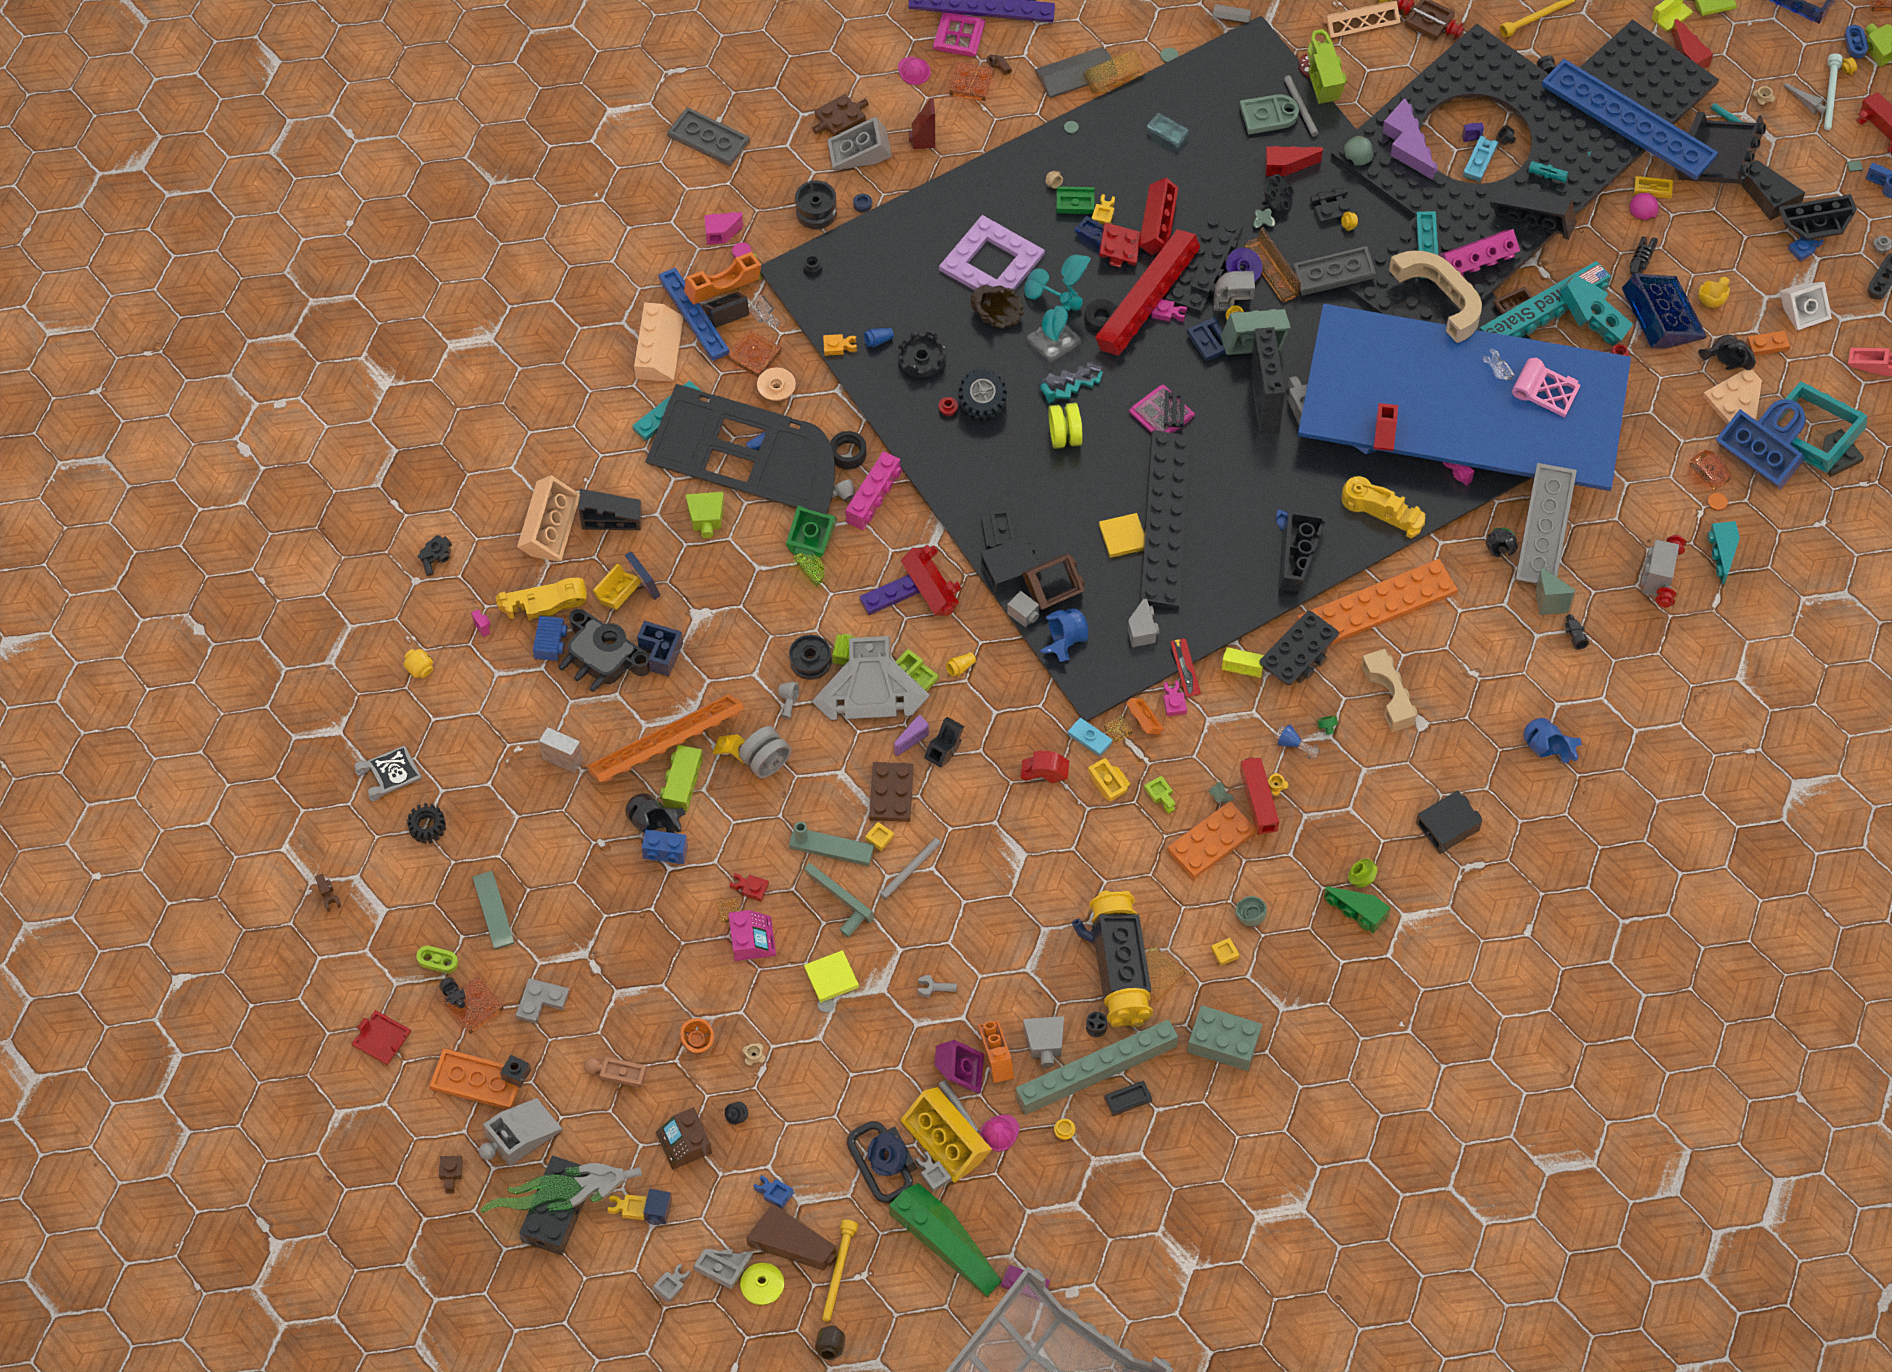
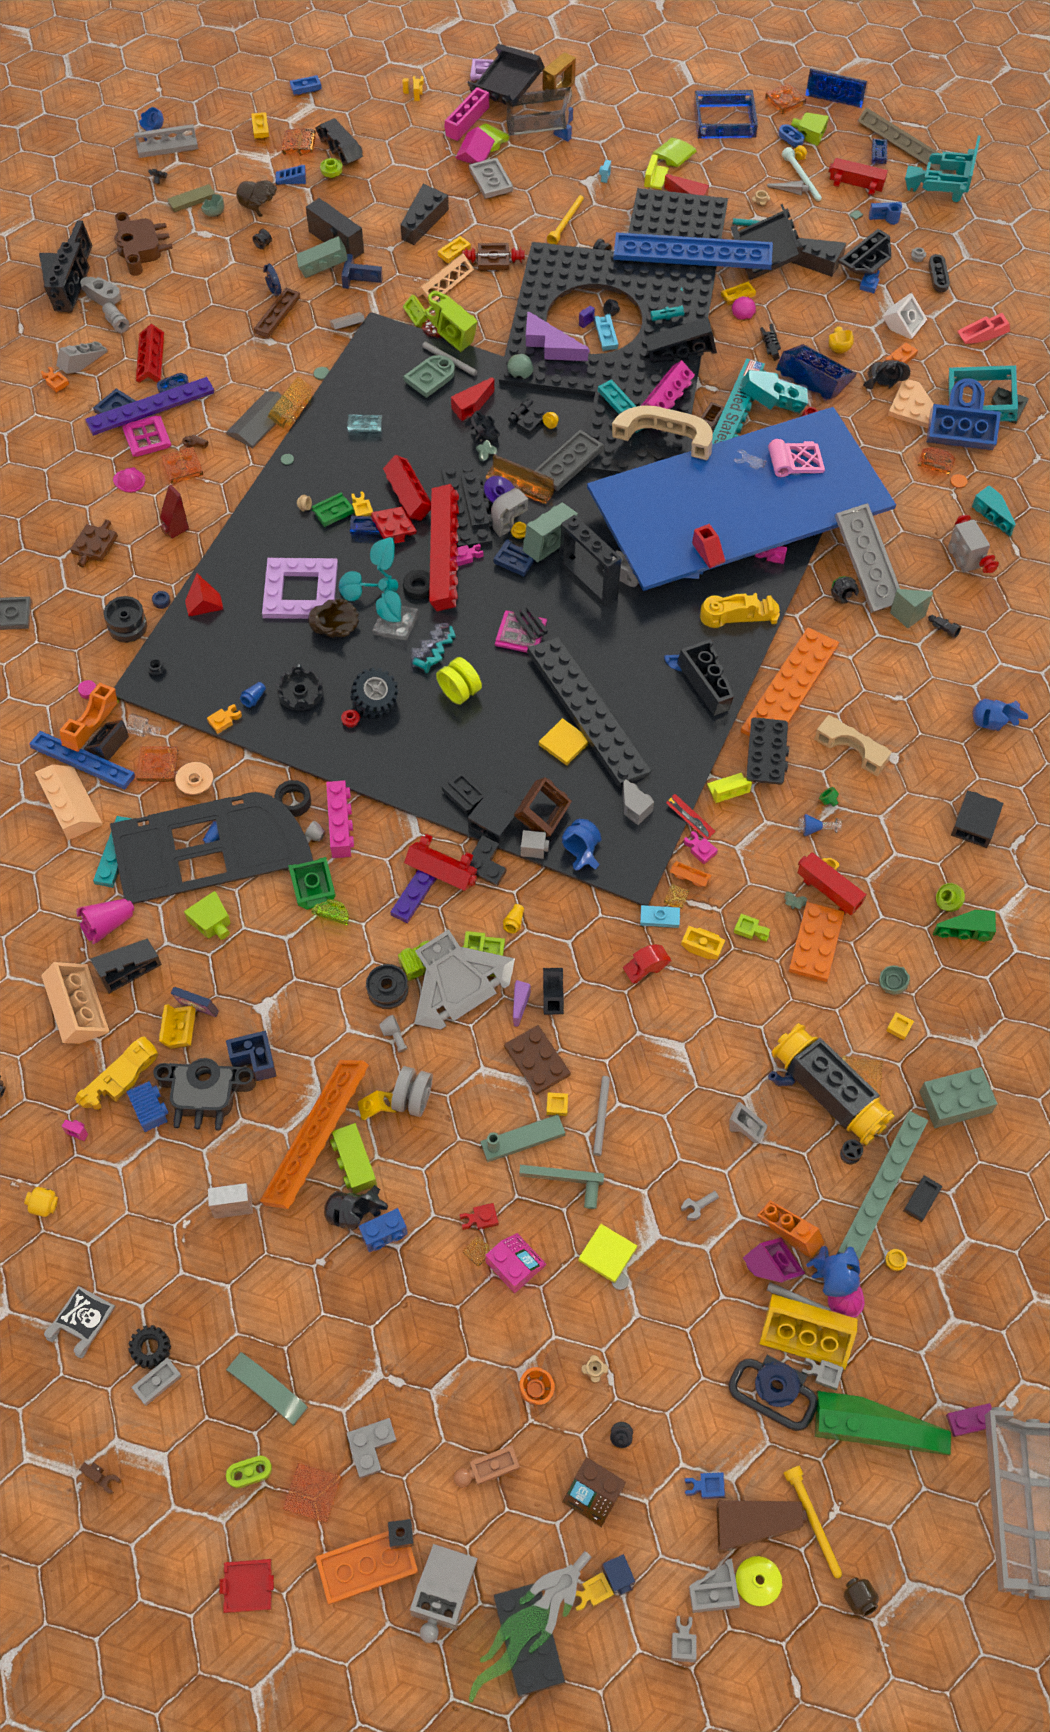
camera: 35 degrees left, 0 degrees up
black piece [439,977,466,1009] -> none
reddish brown plate [439,1156,463,1193] -> none
dark pink slope [704,212,743,245] -> none
light grey slope [827,117,892,170] -> none
light grey torso [1023,1016,1064,1068] -> none
none -> dark pink cone [76,899,135,944]
none -> light grey plate [132,1357,182,1406]
none -> red slope [185,573,223,617]
none -> lime plate [402,295,428,328]
none -> black plate [469,835,507,887]
none -> light grey slope [729,1102,768,1143]
none -> blue piece [806,1246,860,1297]

